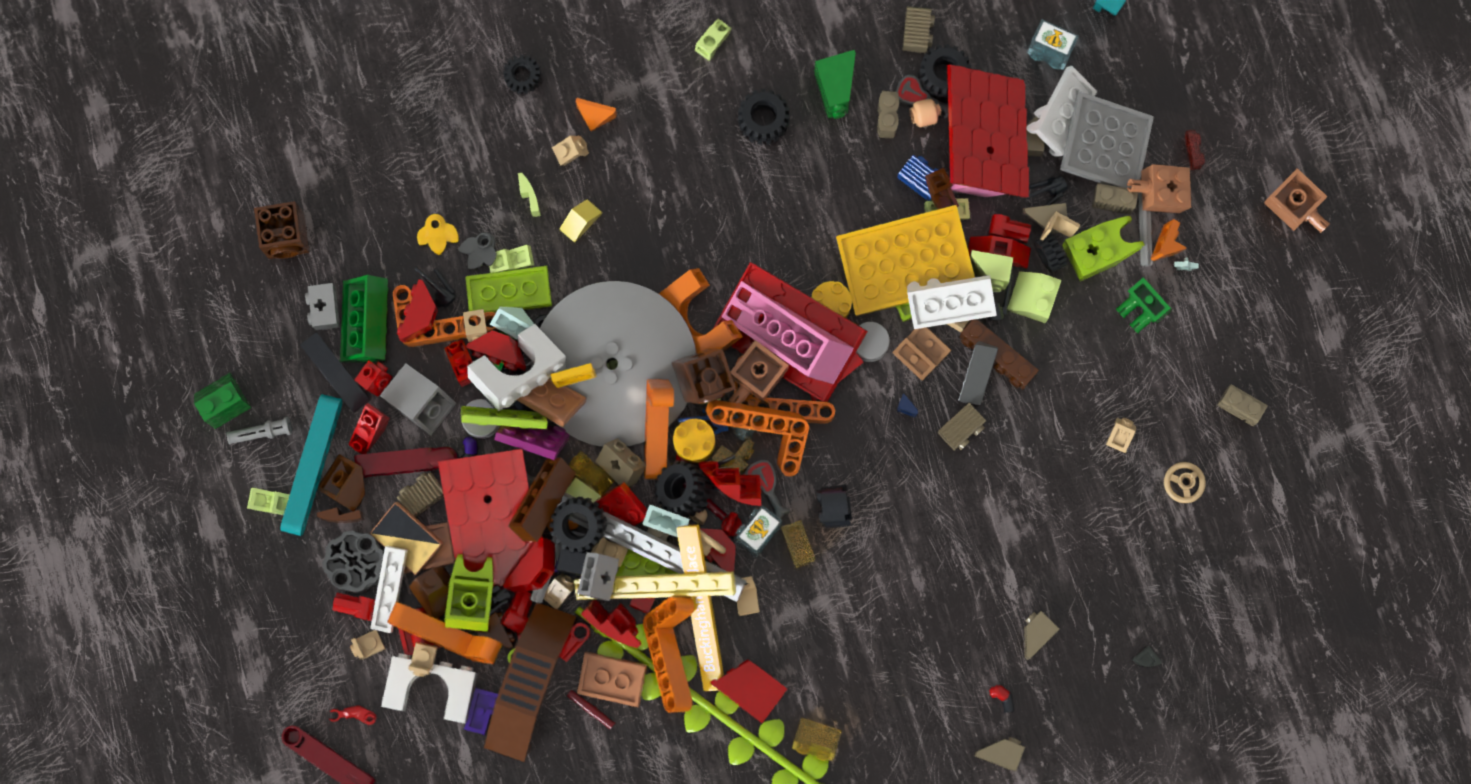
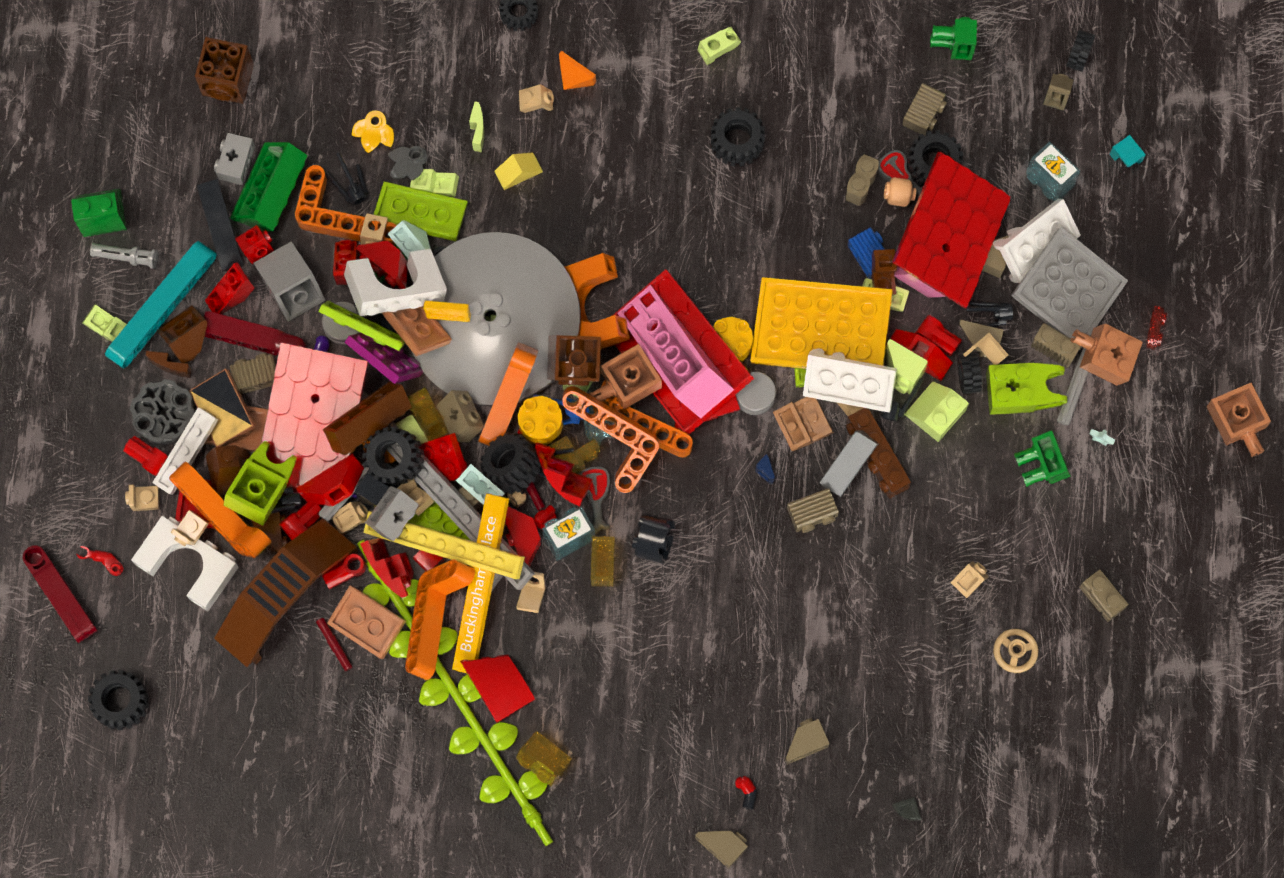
camera: 20 degrees right, 5 degrees down
red slope [397,279,438,343] -> none
dark purple plate [464,688,498,735] -> none
tan piece [700,530,726,556] -> none
green slope [814,50,856,119] -> none
orange slope [1151,219,1187,261] -> none

